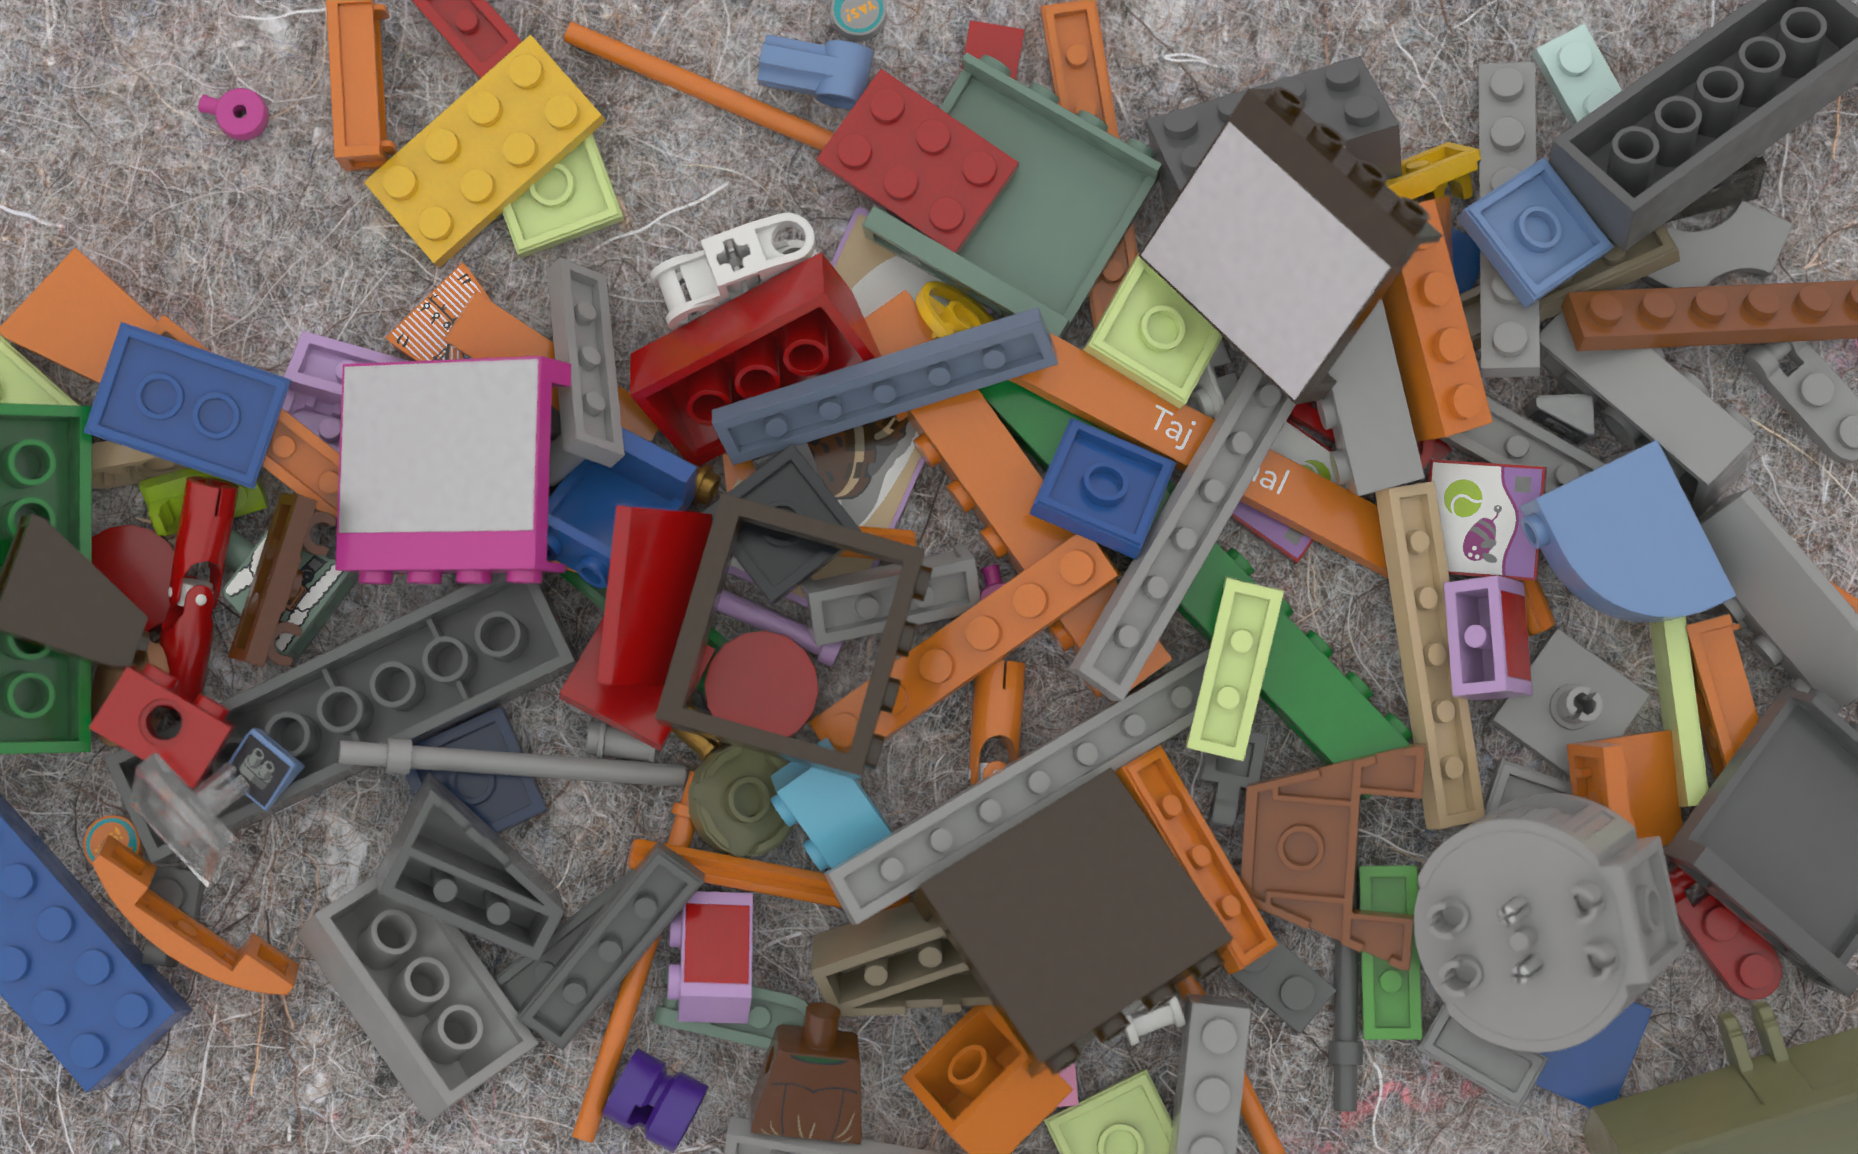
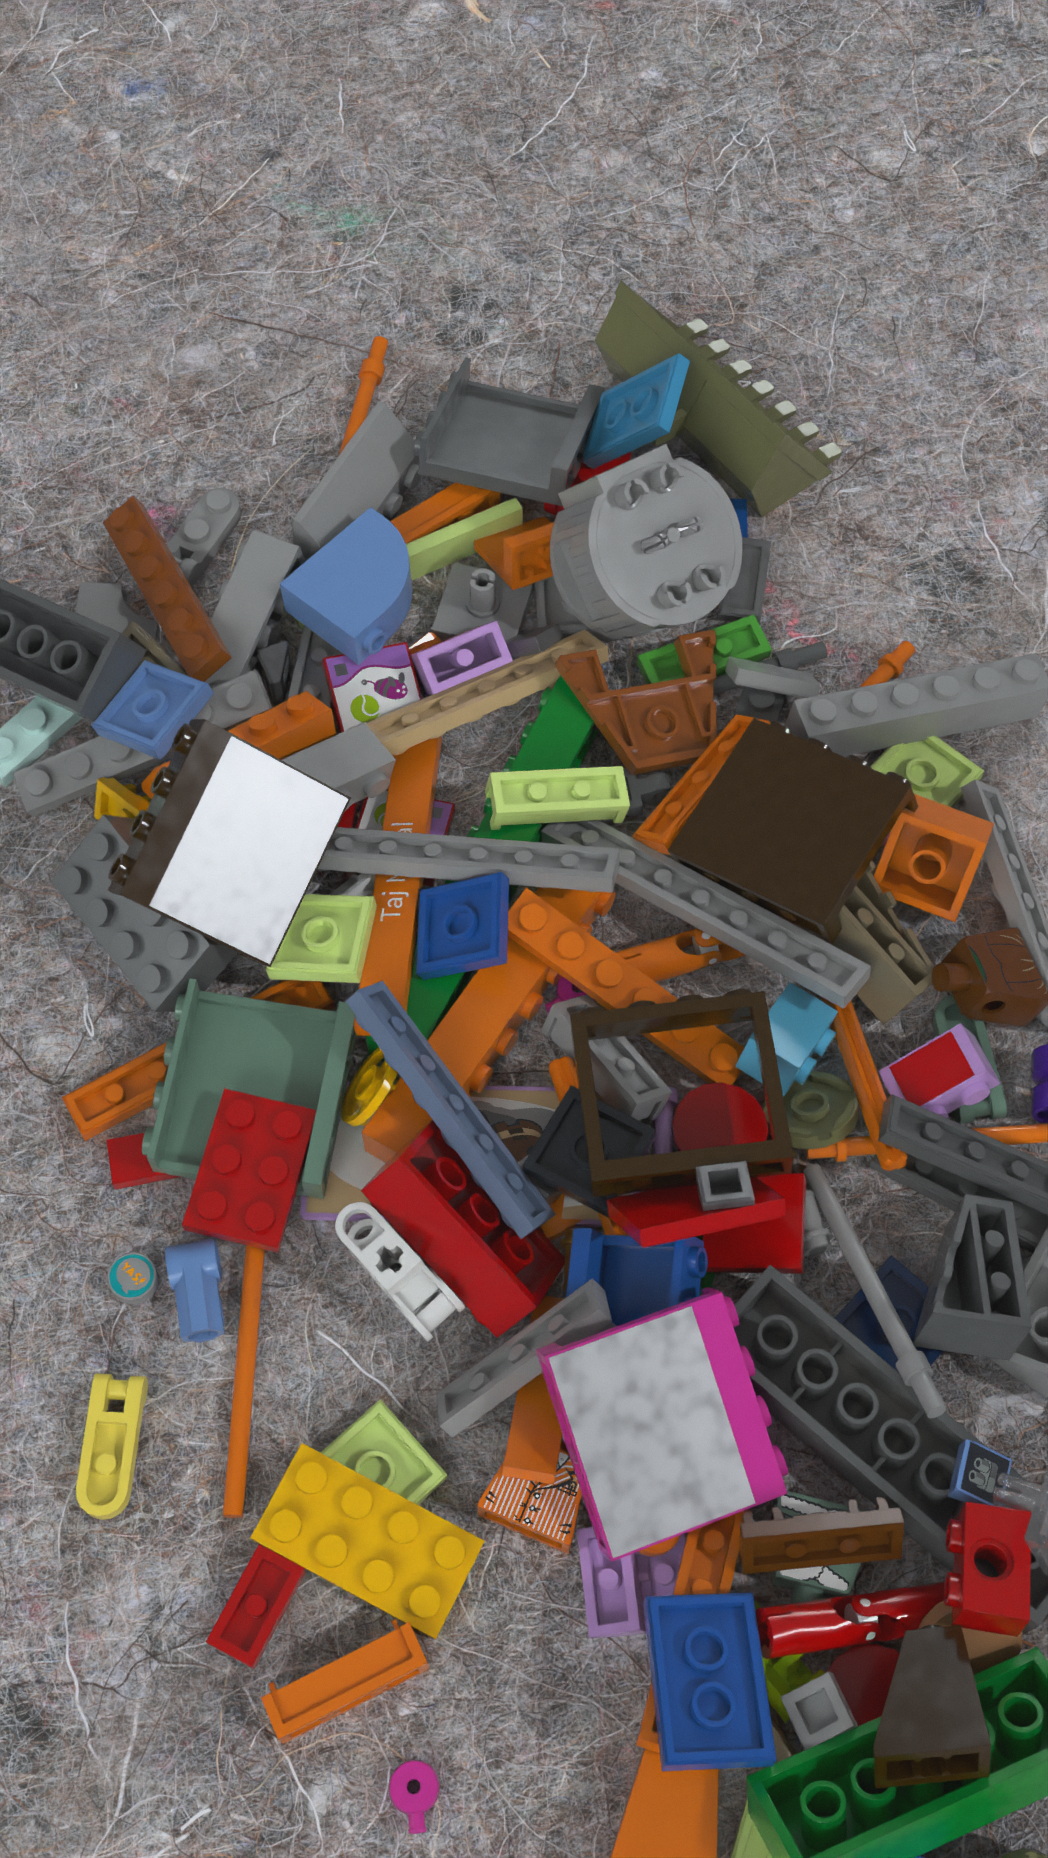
camera: 110 degrees left, 20 degrees down
none -> flat silver tile [506,623,563,659]
none -> dark azure tile [582,353,690,469]
none -> flat silver slope [696,1161,755,1211]
none -> light grey tile [725,656,820,698]
none -> light grey tile [780,1672,858,1750]

